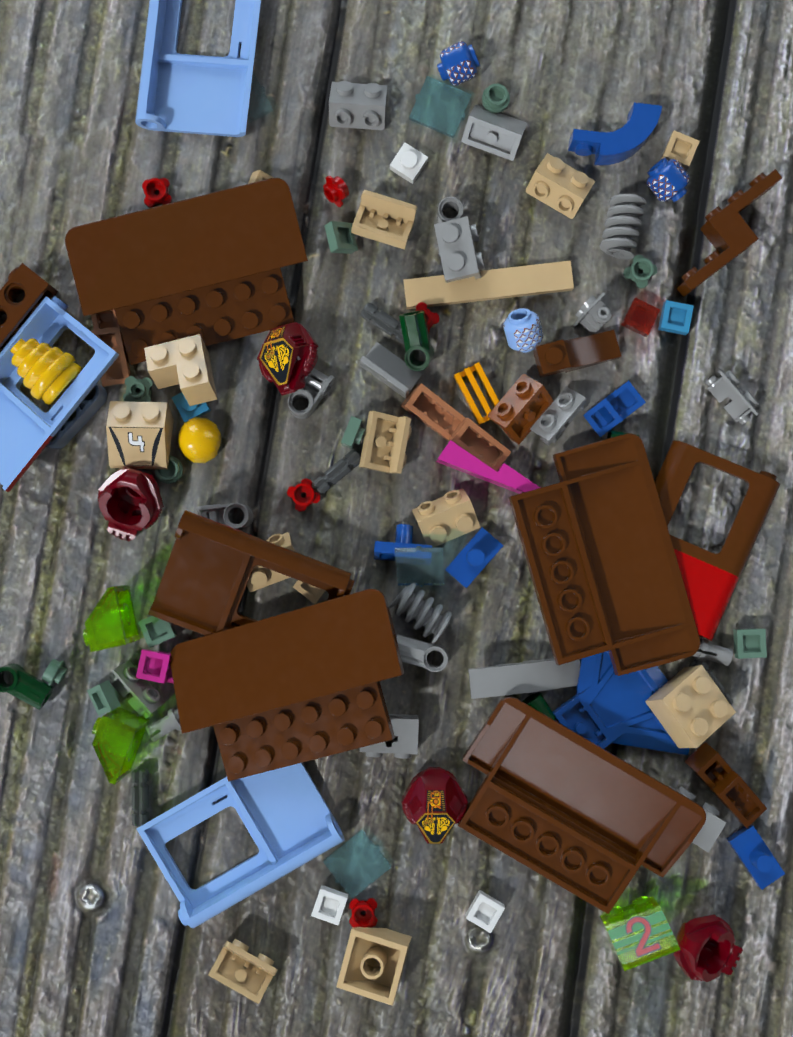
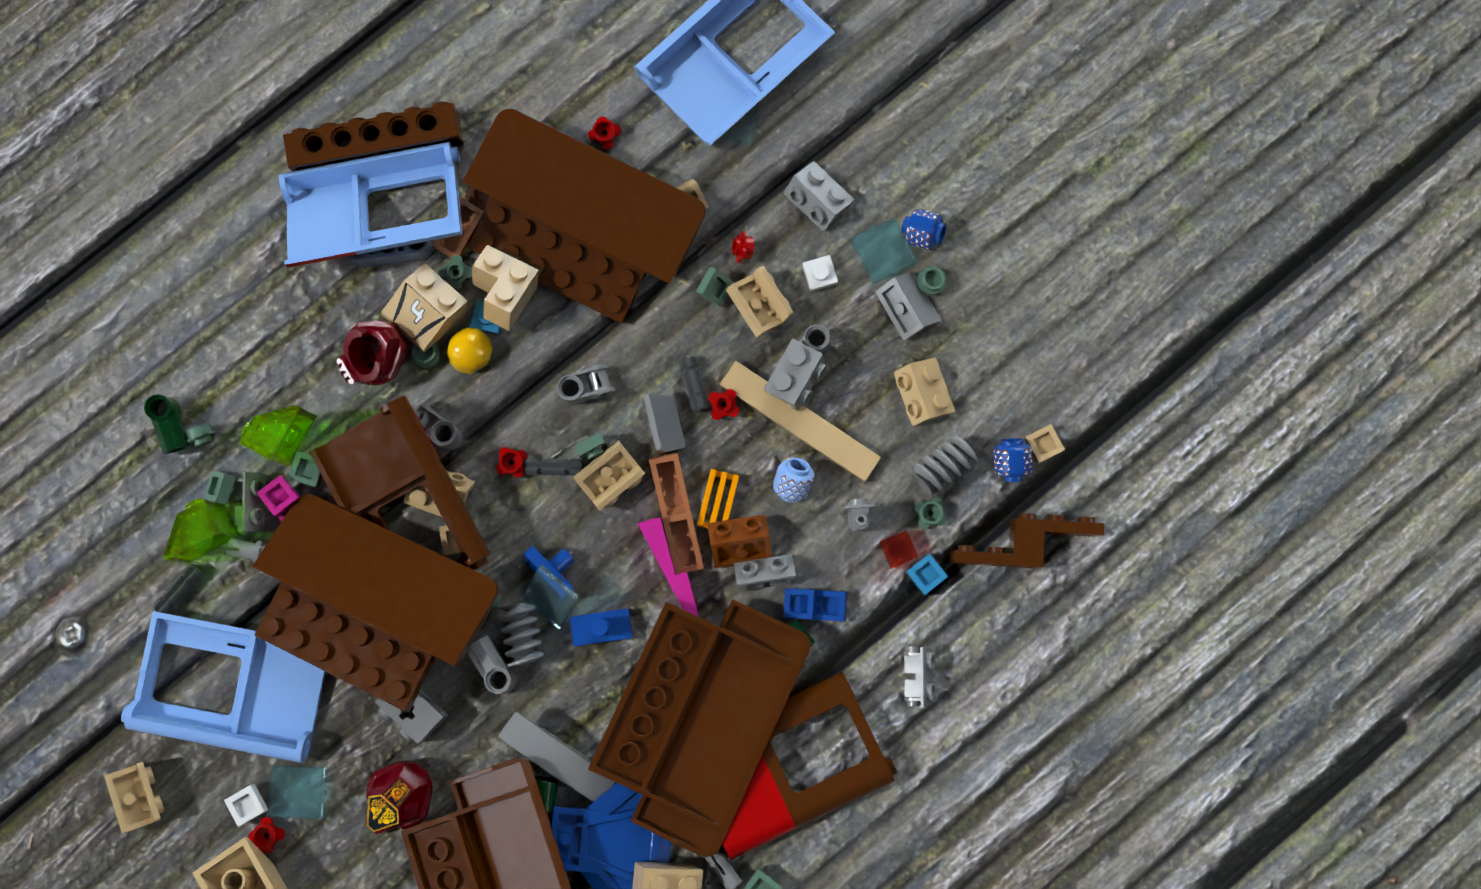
camera: 45 degrees right, 5 degrees down
yellow piece [10,338,82,405] -> none
dark red helmet [257,322,319,395] -> none
dark green piece [399,310,434,371] -> none
tan bracket [412,489,481,548] -> none
reddish brown slope [533,330,621,378] -> none
blue arch [568,102,662,166] -> none

